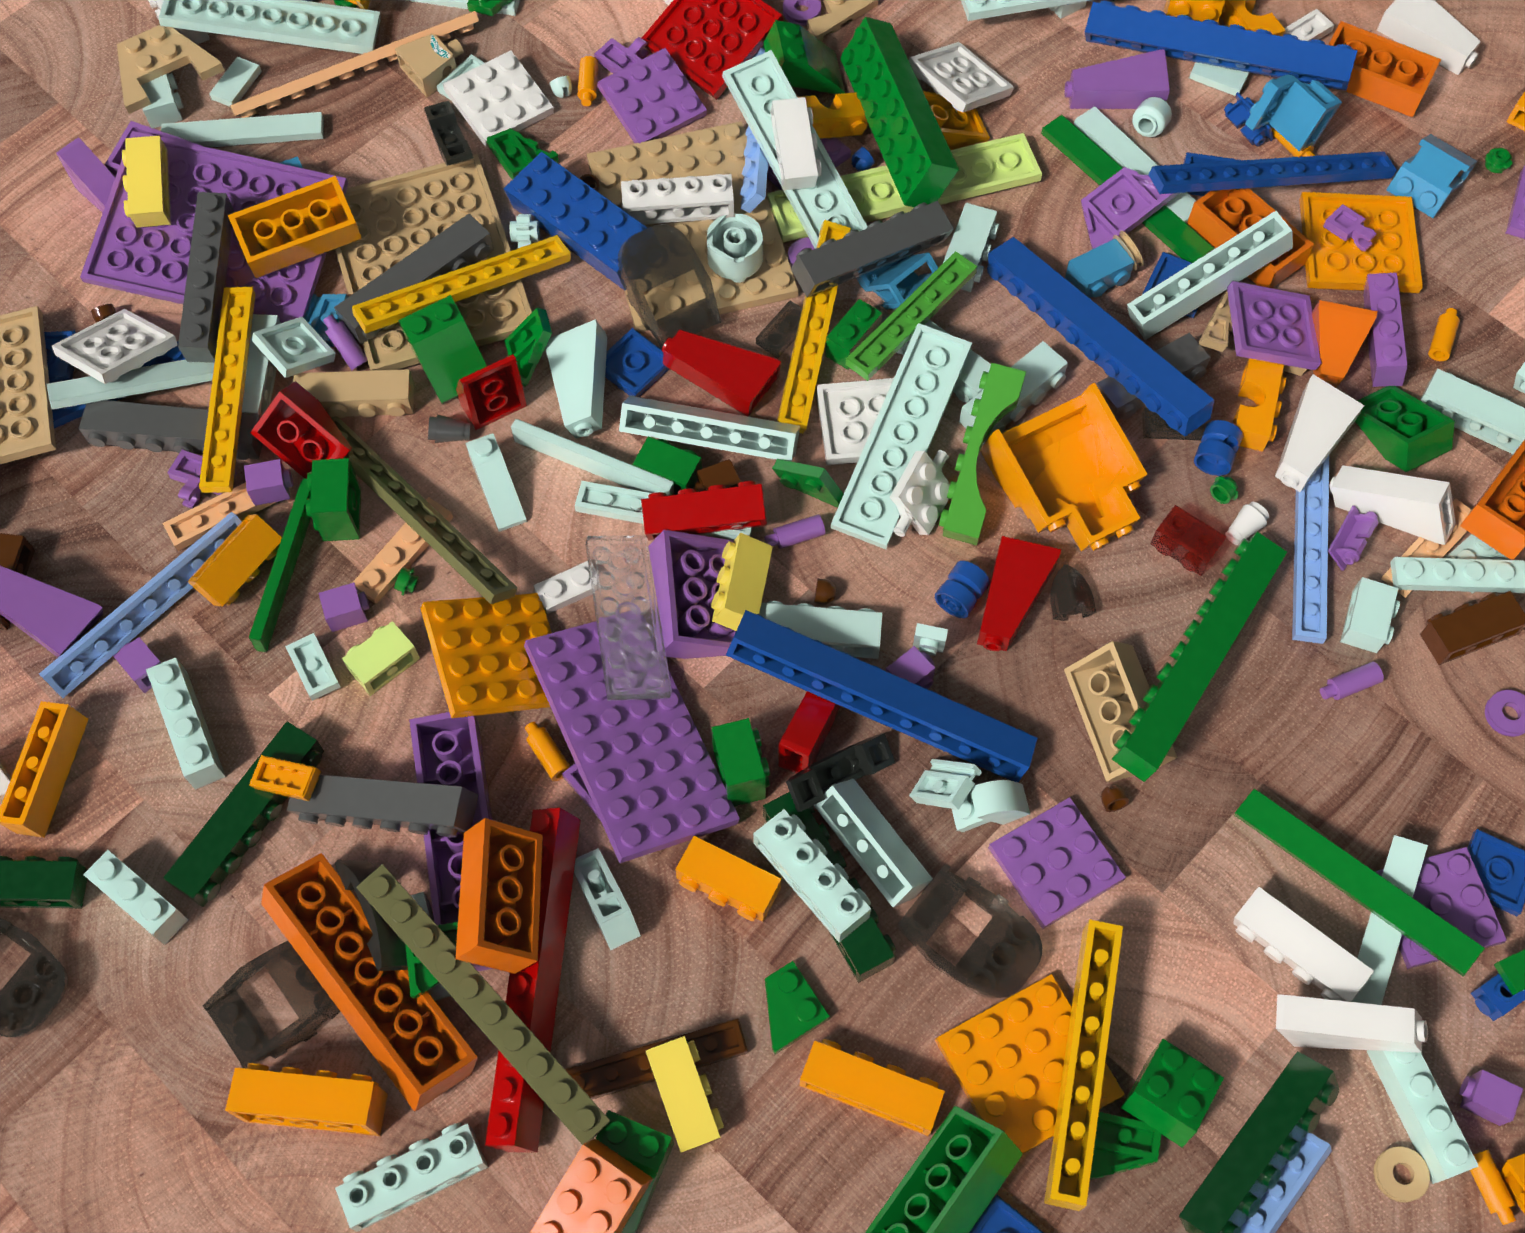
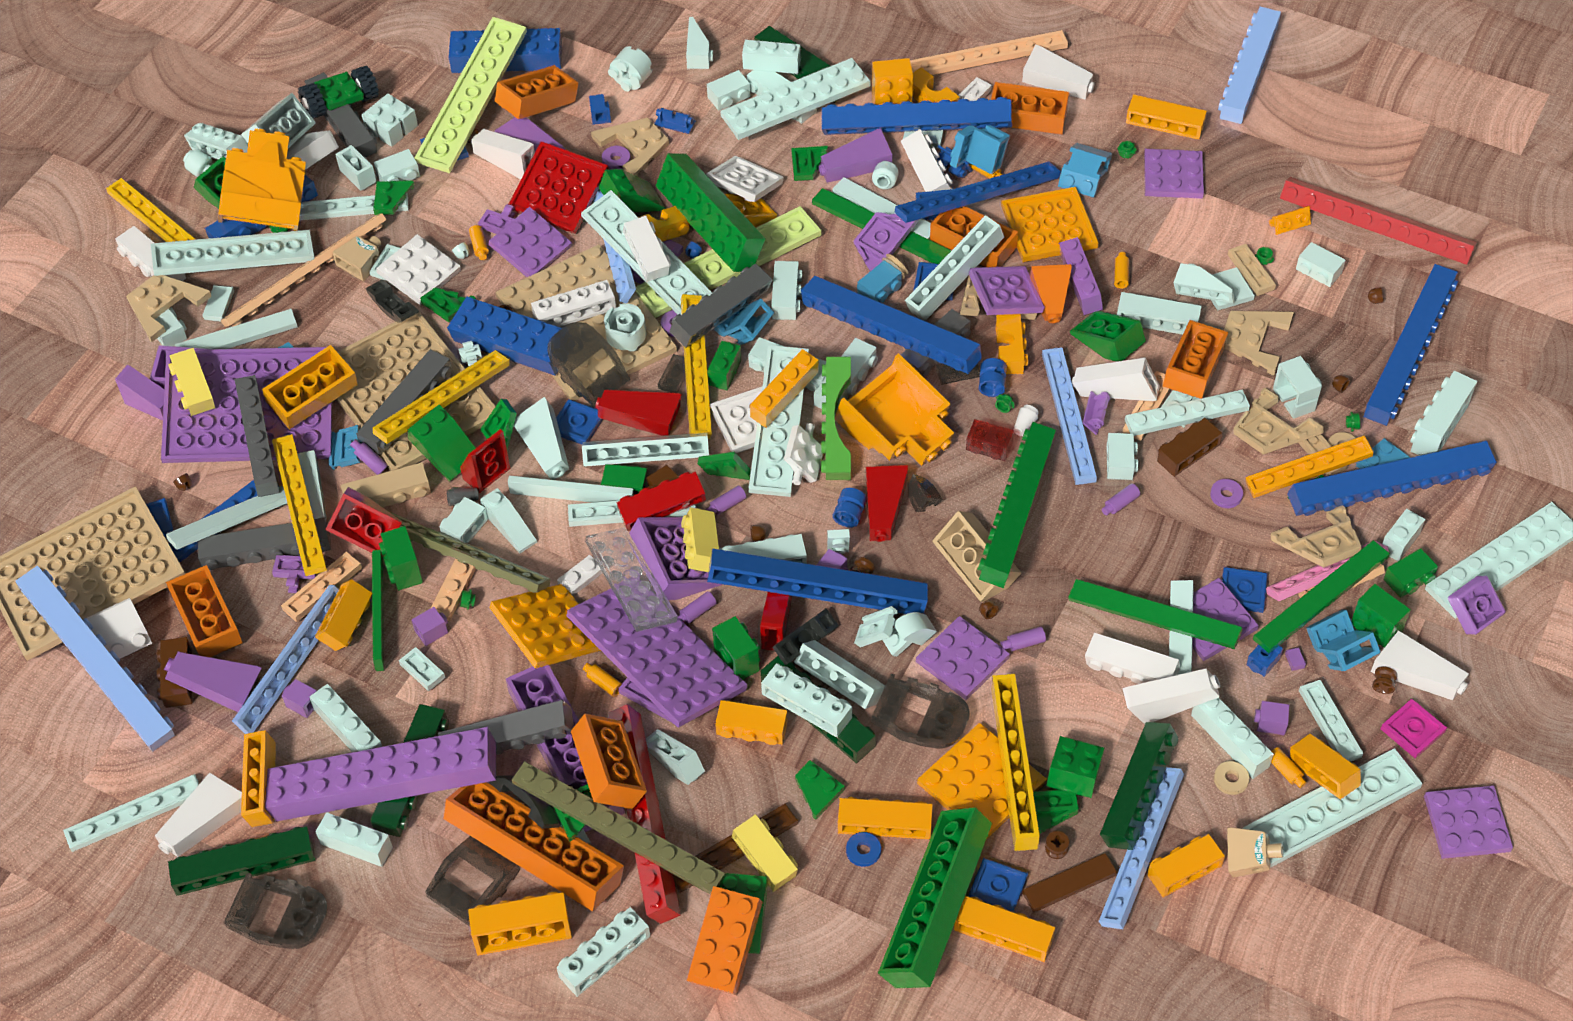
camera: 15 degrees left, 10 degrees down
white plate [52,309,178,384] -> none
medium lavender brick [244,459,294,506] -> none
light orange plate [249,755,321,801] -> none
light aqua plate [252,317,336,378] -> none
yellowish green brick [342,621,420,696] -> none
bright green plate [845,251,978,381] -> none
white slope [1275,374,1364,492] -> none
medium lavender plate [1323,204,1377,251] -> none
none -> orange brick [166,565,243,658]
none -> medium lavender brick [265,727,496,822]
none -> light aqua brick [440,497,488,544]
none -> medium lavender cylinder [677,591,716,624]
none -> light orange brick [750,349,819,428]
none -> green wing [791,146,828,181]
none -> blue piece [846,832,881,867]
none -> reddish brown wheel [849,557,875,574]
none -> white brick [901,129,953,192]
none -> medium lavender cylinder [1001,627,1046,651]
none -> reddish brown wheel [1045,831,1069,859]

